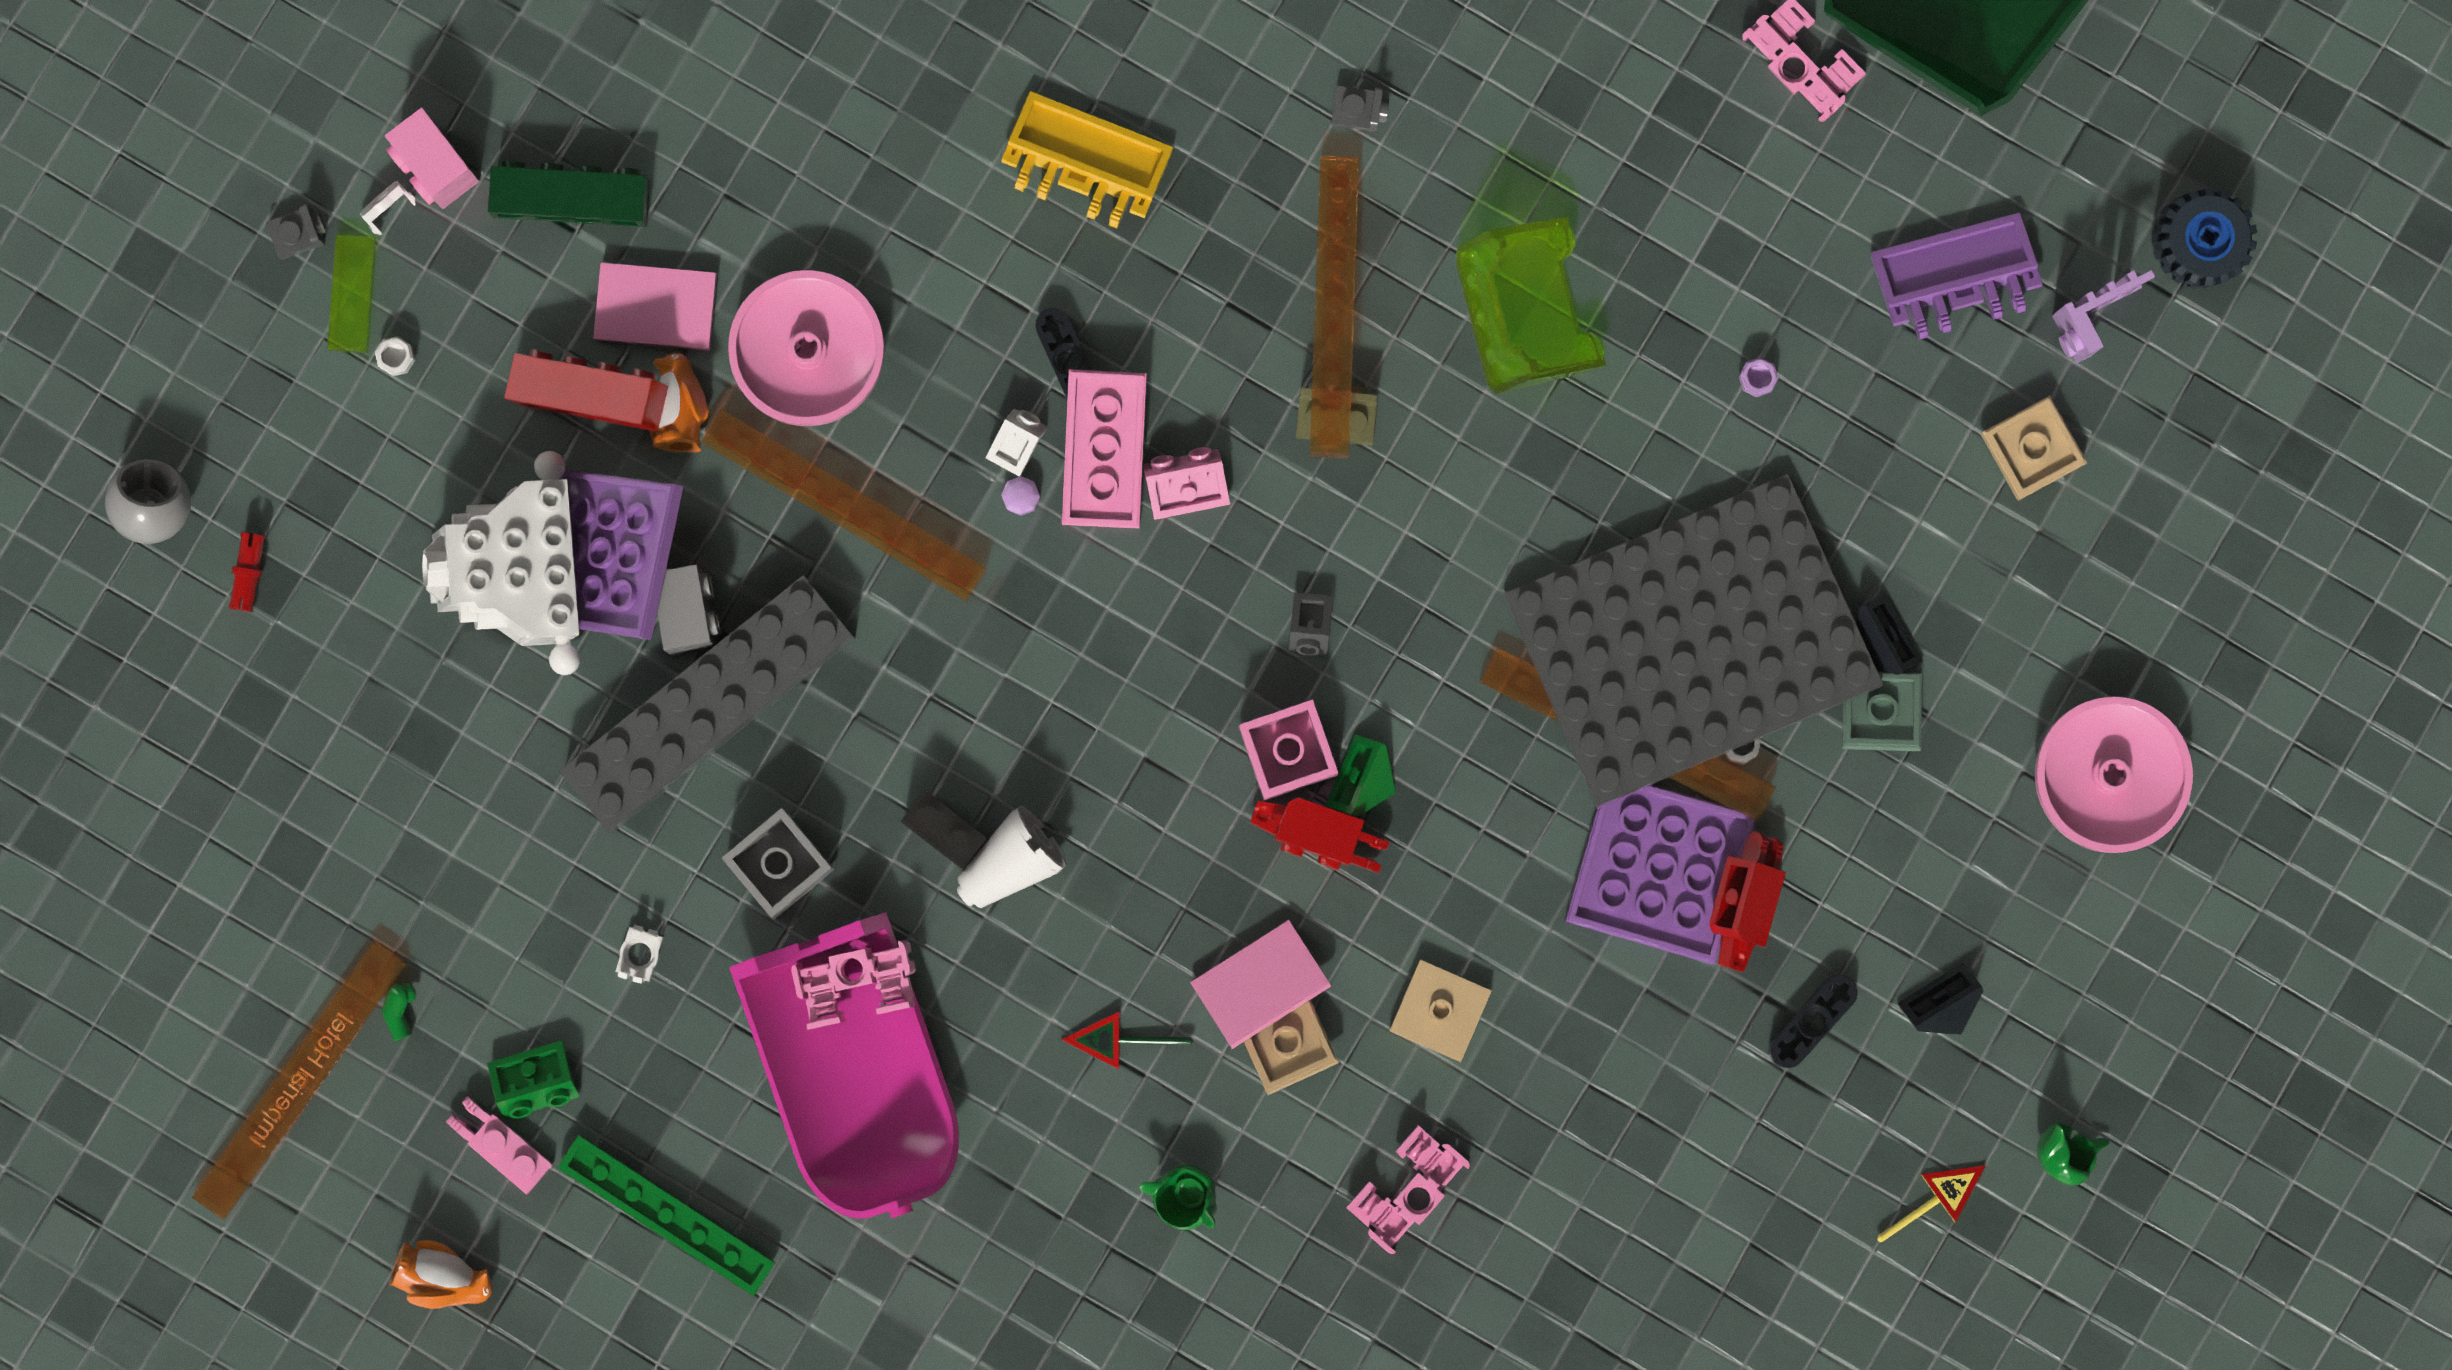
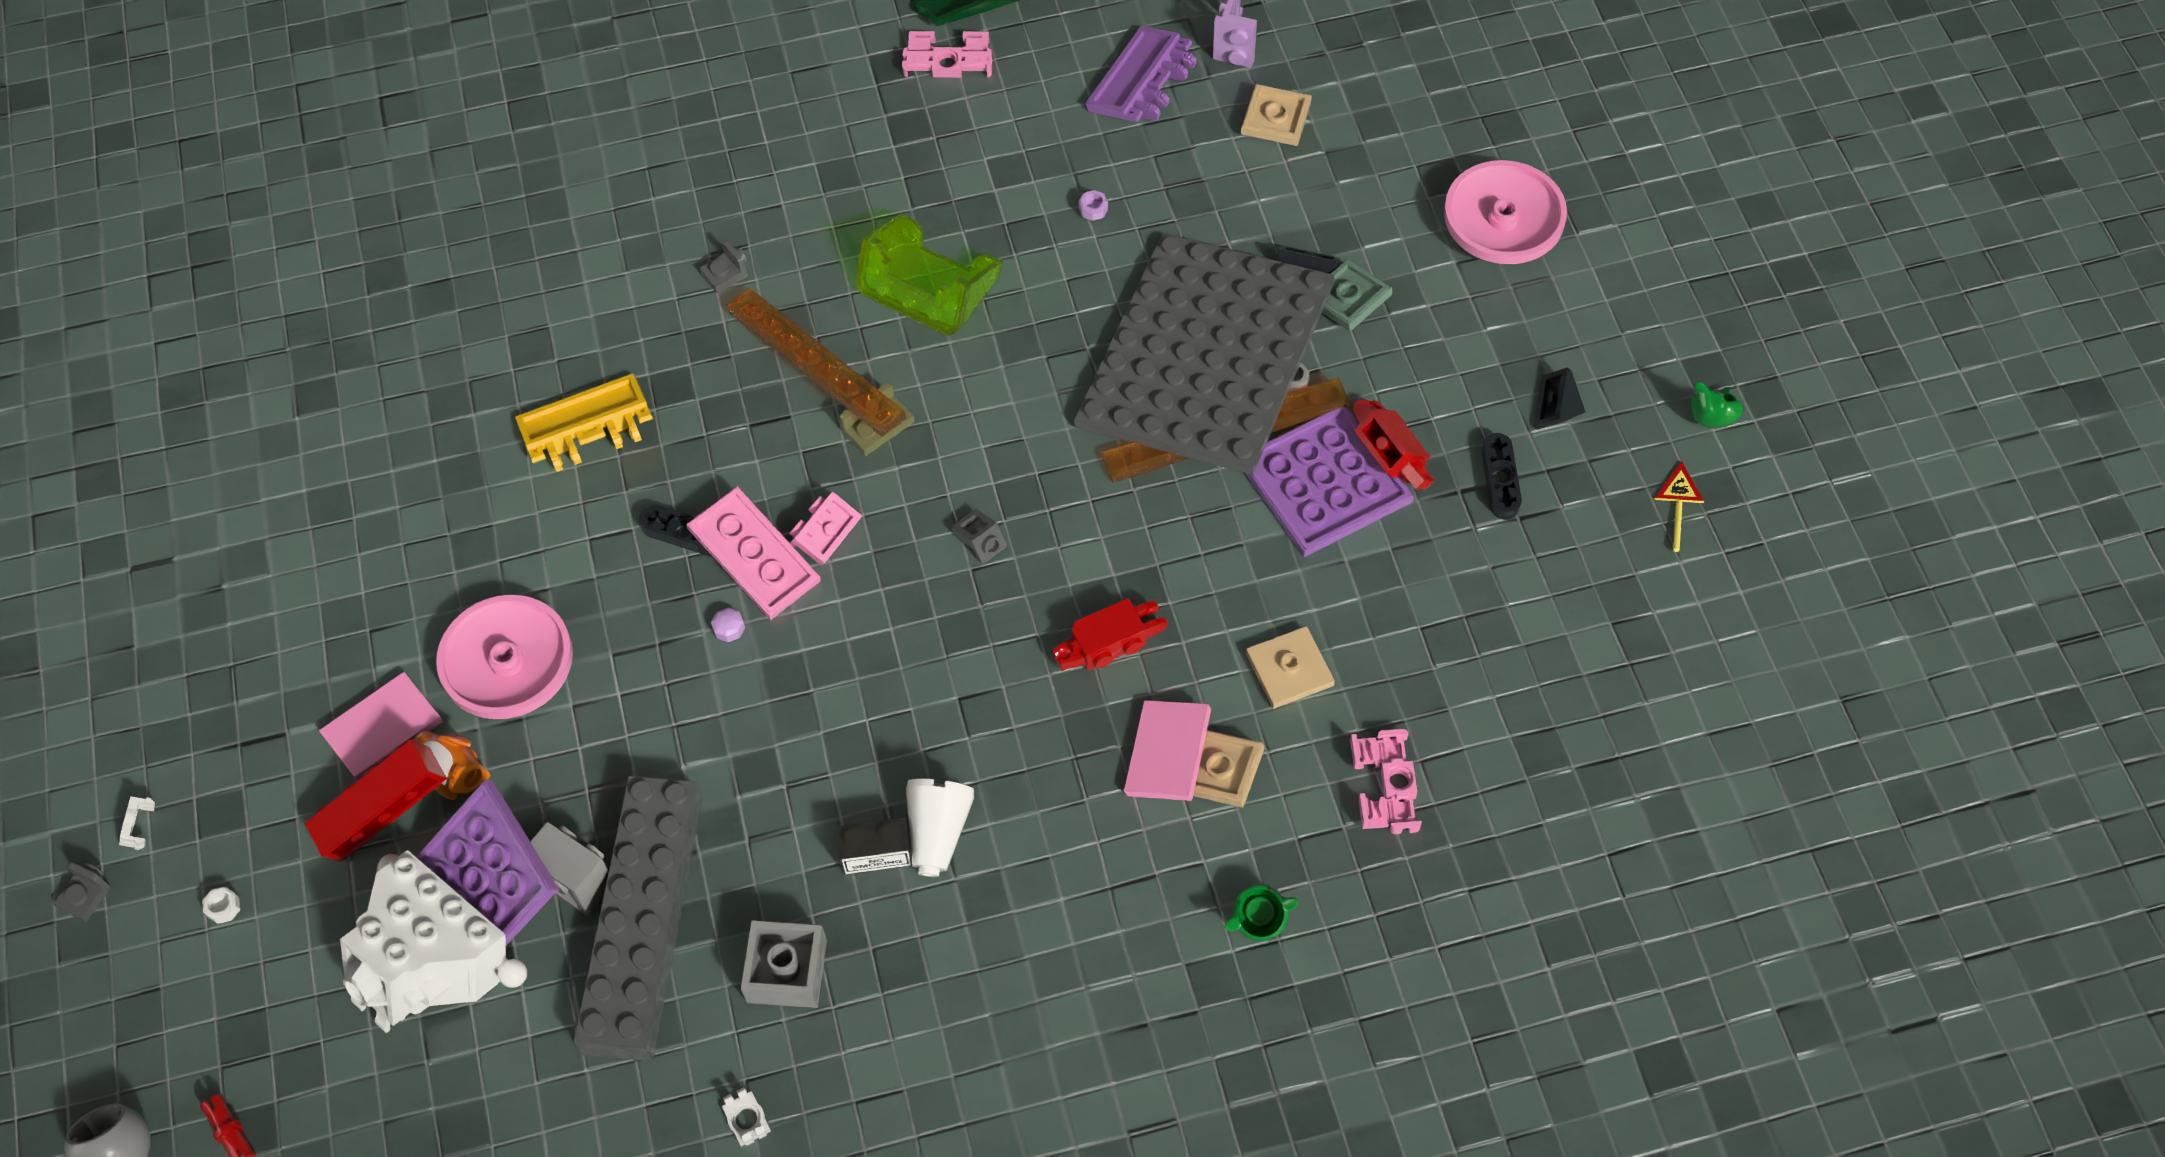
camera: 40 degrees left, 25 degrees down
clear neon green tile [327,235,376,354] -> none
bright pink brick [384,107,479,209] -> none
dark green brick [488,161,650,228] -> none
clear orange plate [701,409,987,602] -> none
dark pink panel [729,912,959,1219] -> none
bright pink piece [791,940,916,1030] -> none
white bracket [986,409,1047,477] -> none
piece [1061,1011,1193,1069] -> none
bright pink brick [1239,699,1338,801] -> none
green slope [1325,734,1396,817] -> none

